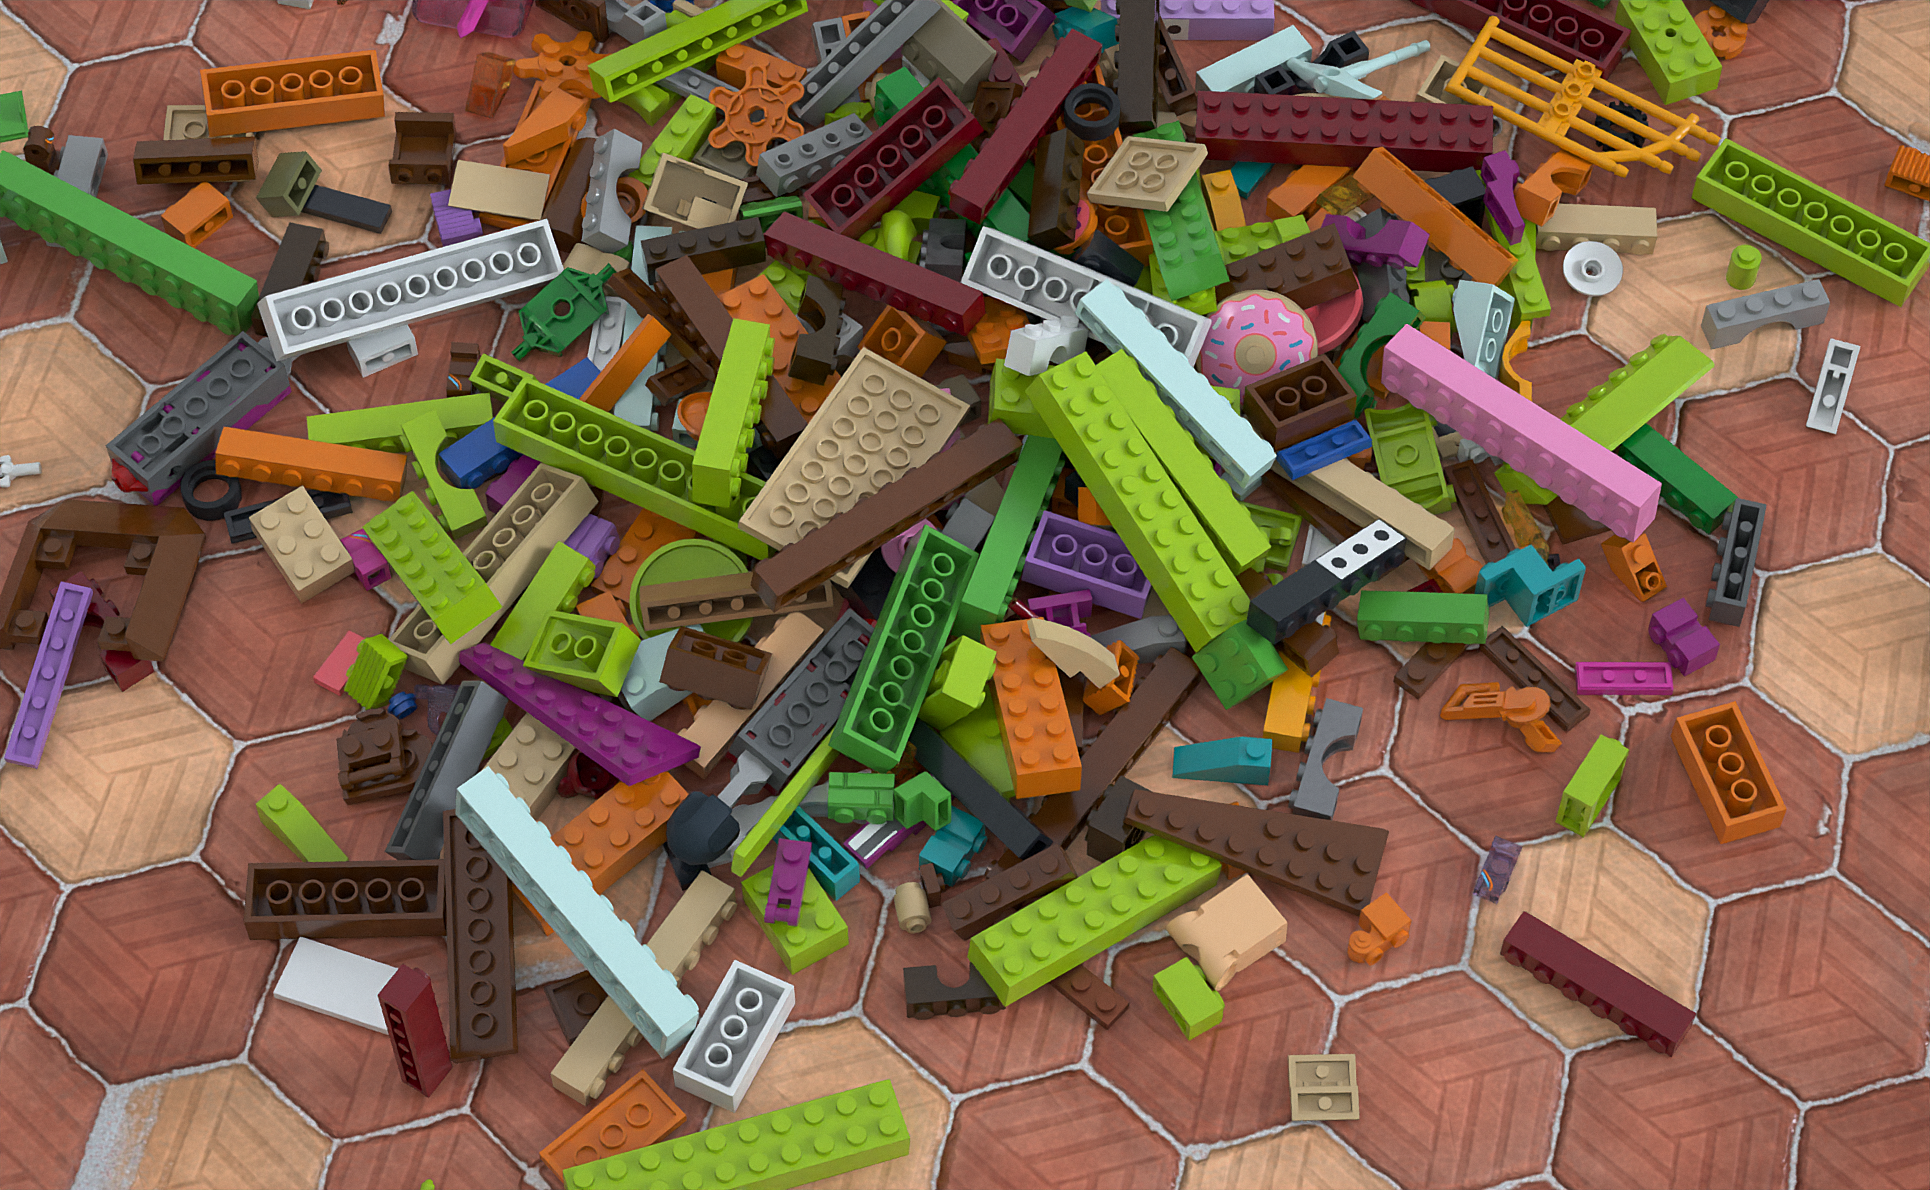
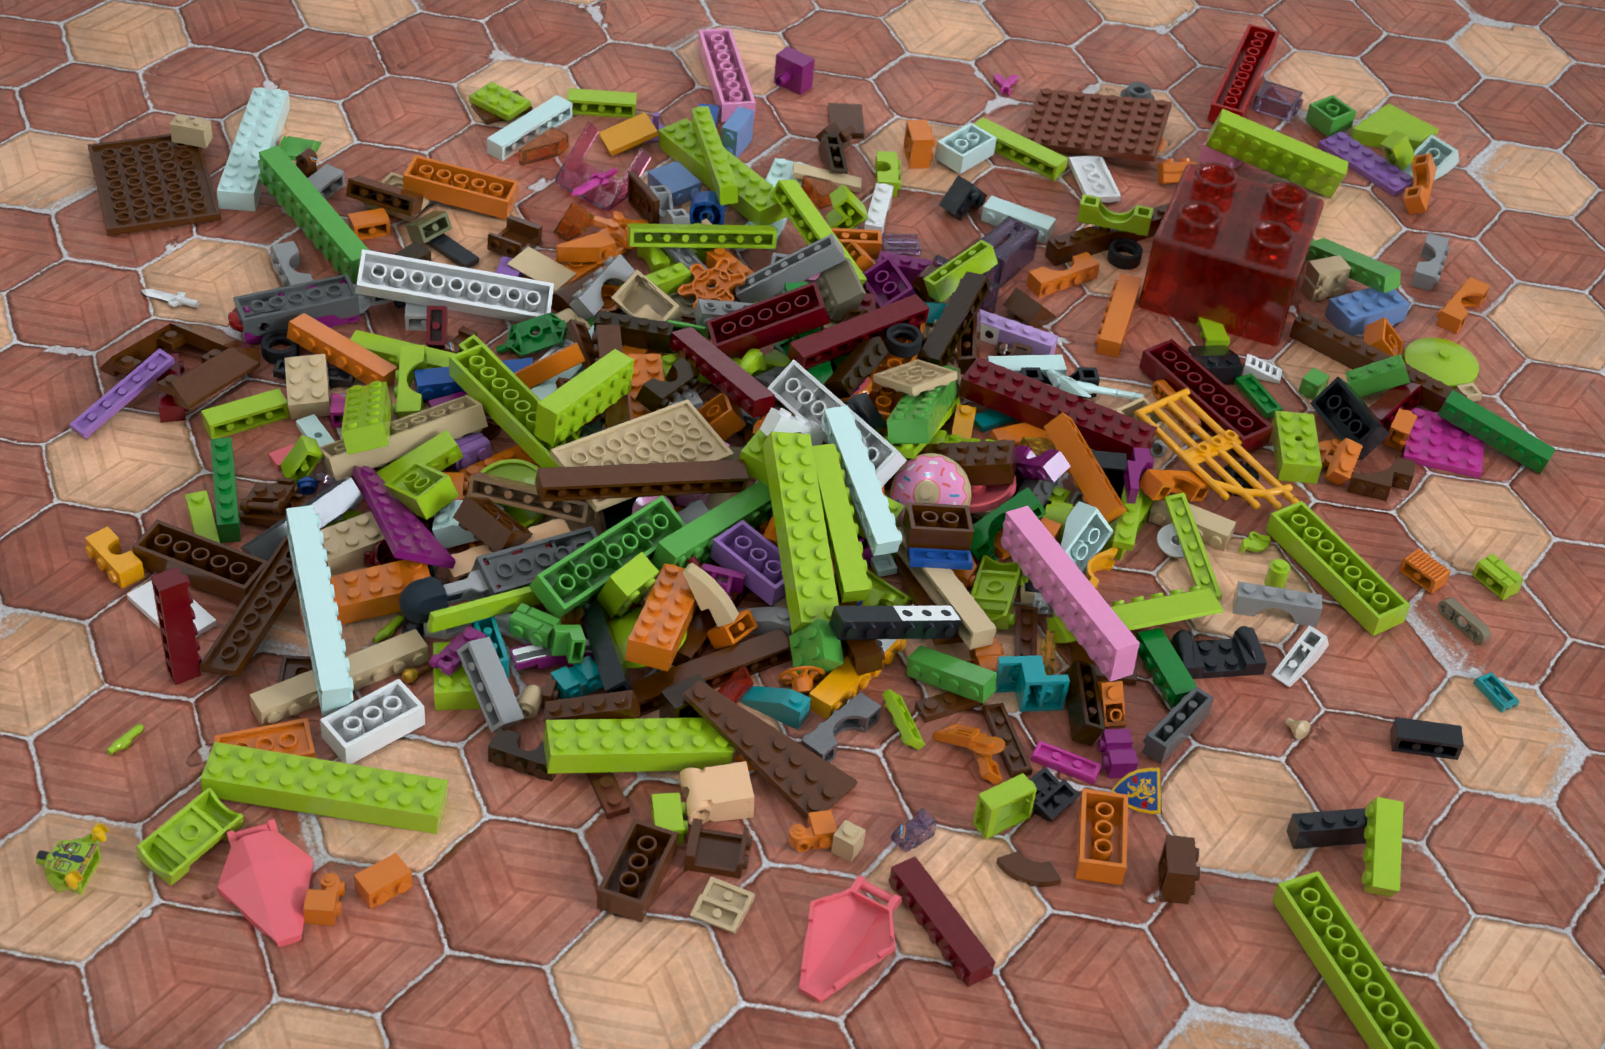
camera: 20 degrees right, 15 degrees down
none -> light orange arch [84,526,145,589]
none -> lime brick [201,388,289,439]
none -> green brick [210,437,241,543]
none -> light grey arch [270,241,313,287]
none -> light aqua tile [296,414,335,447]
none -> lime piece [372,615,404,644]
none -> pearl gold piece [402,664,434,683]
none -> dark red brick [426,305,448,347]
none -> light grey brick [457,637,525,733]
none -> reddish brown brick [597,819,678,923]
none -> reddish brown panel [684,818,752,879]
none -> clear red tile [717,666,754,704]
none -> orange wheel [777,666,825,697]
none -> coral windscreen [798,875,902,1003]
none -> tan brick [831,820,866,863]
none -> lime plate [882,689,925,750]
none -> reddish brown plate [995,342,1032,356]
none -> reddish brown tile [996,851,1061,887]
none -> black slope [1029,766,1080,822]
none -> dark brown brick [1063,659,1105,746]
none -> shield [1111,768,1162,814]
none -> orange beam [1151,379,1201,434]
none -> reddish brown brick [1158,835,1200,904]
none -> lime plate [1164,492,1222,600]
none -> black piece [1171,626,1267,679]
none -> lime piece [1239,532,1271,554]
none -> tan rock [1285,718,1310,740]
none -> orange brick [1325,438,1363,486]
none -> reddish brown arch [1347,457,1416,501]

